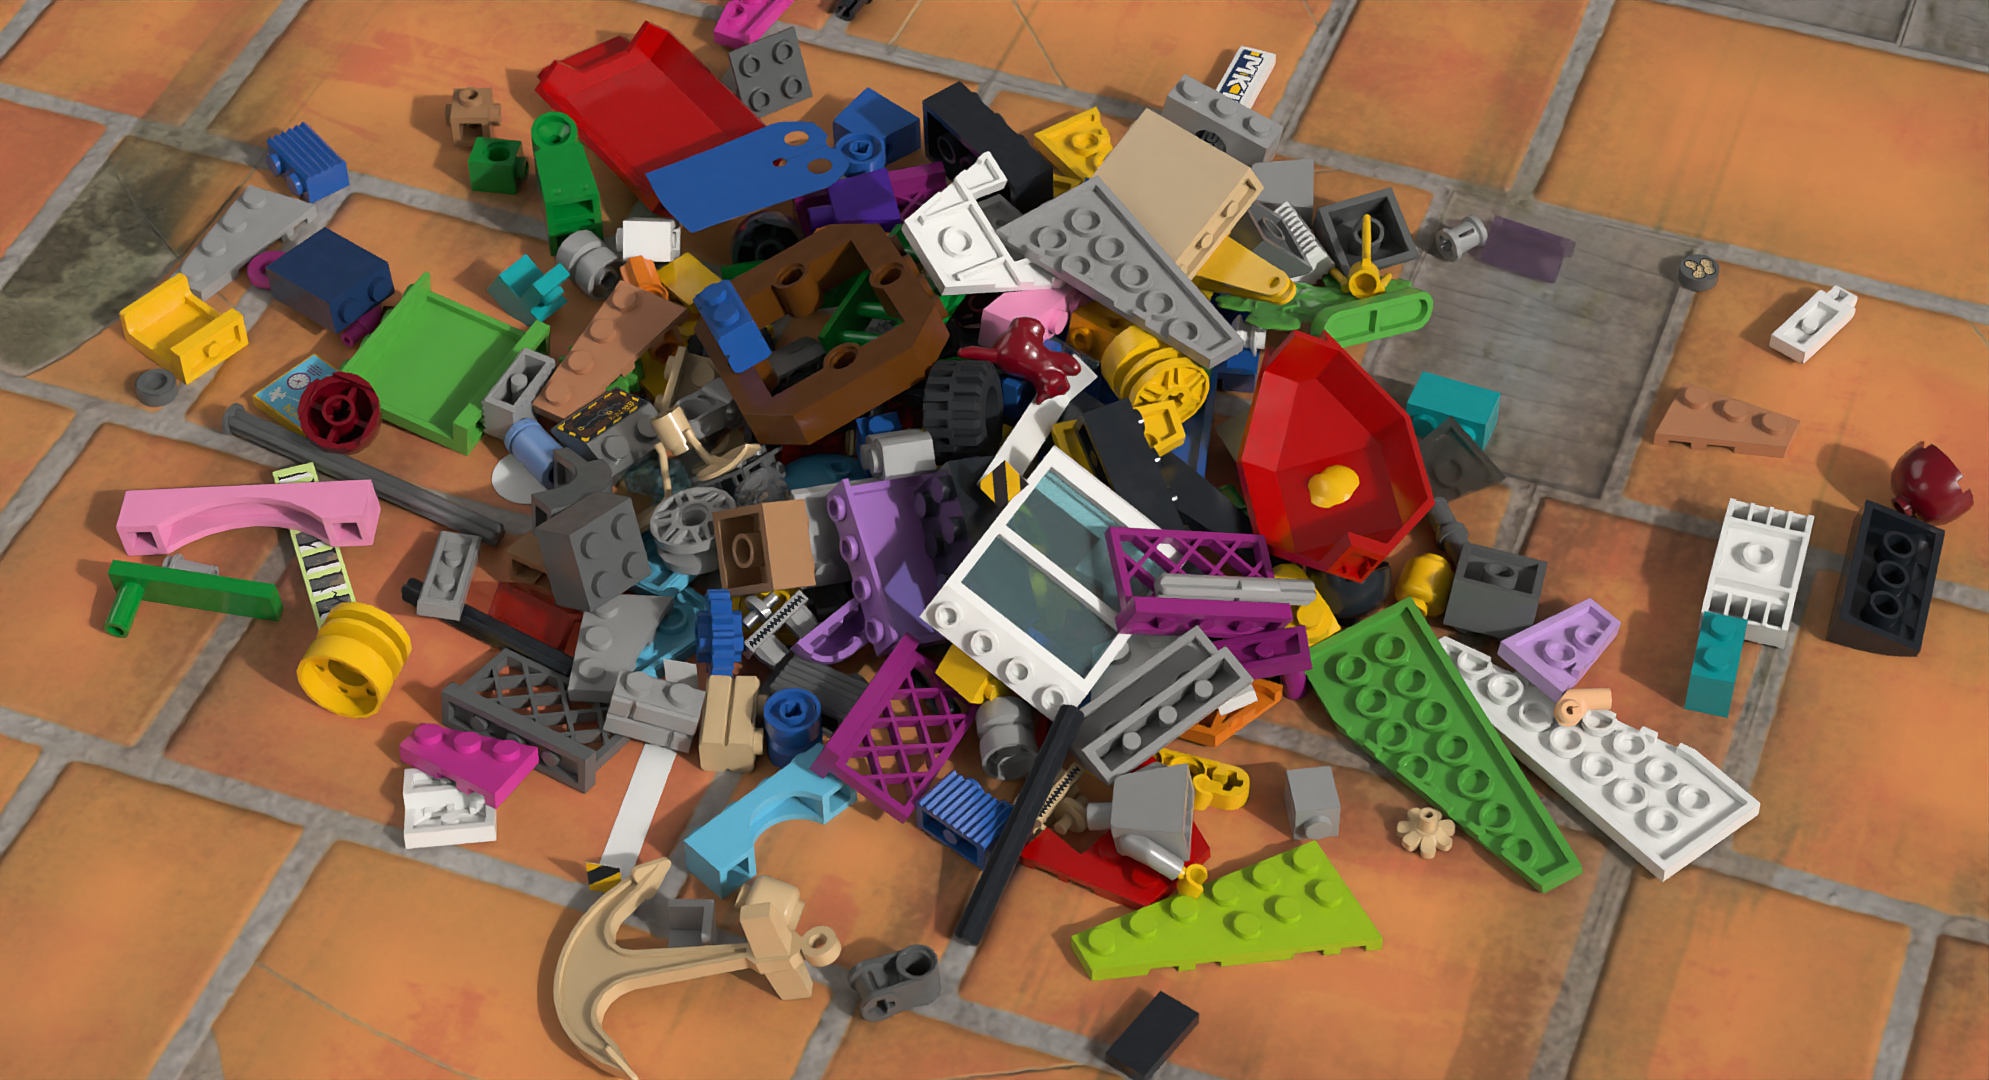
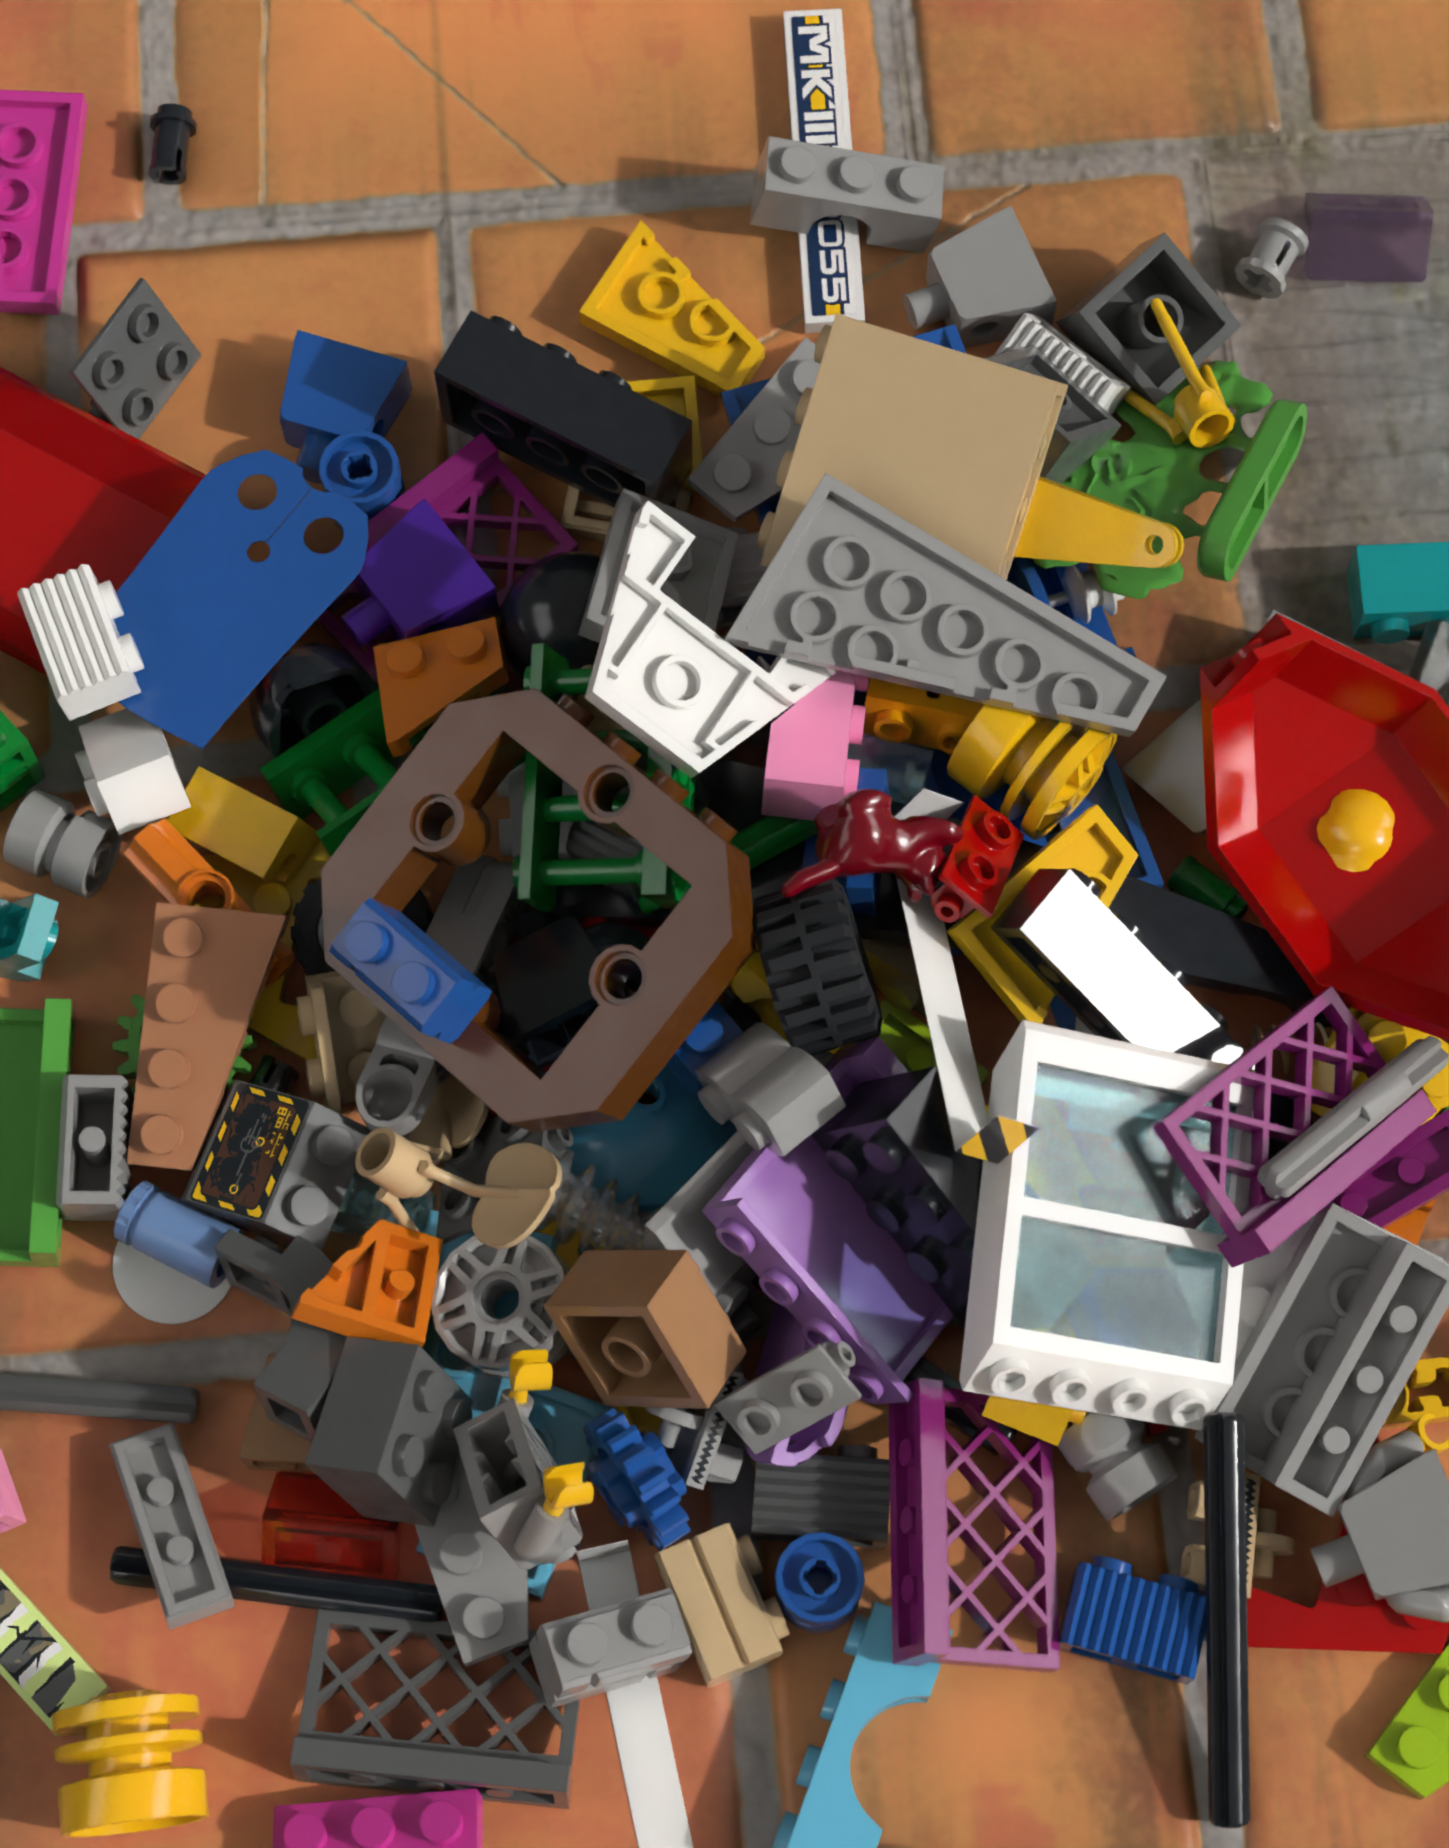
camera: 25 degrees left, 25 degrees up
none -> white brick [17,564,145,721]
none -> orange wing [291,1219,443,1348]
none -> light grey torso [453,1349,594,1569]
none -> light grey hinge [714,1341,862,1455]
none -> red hinge [931,795,1024,922]

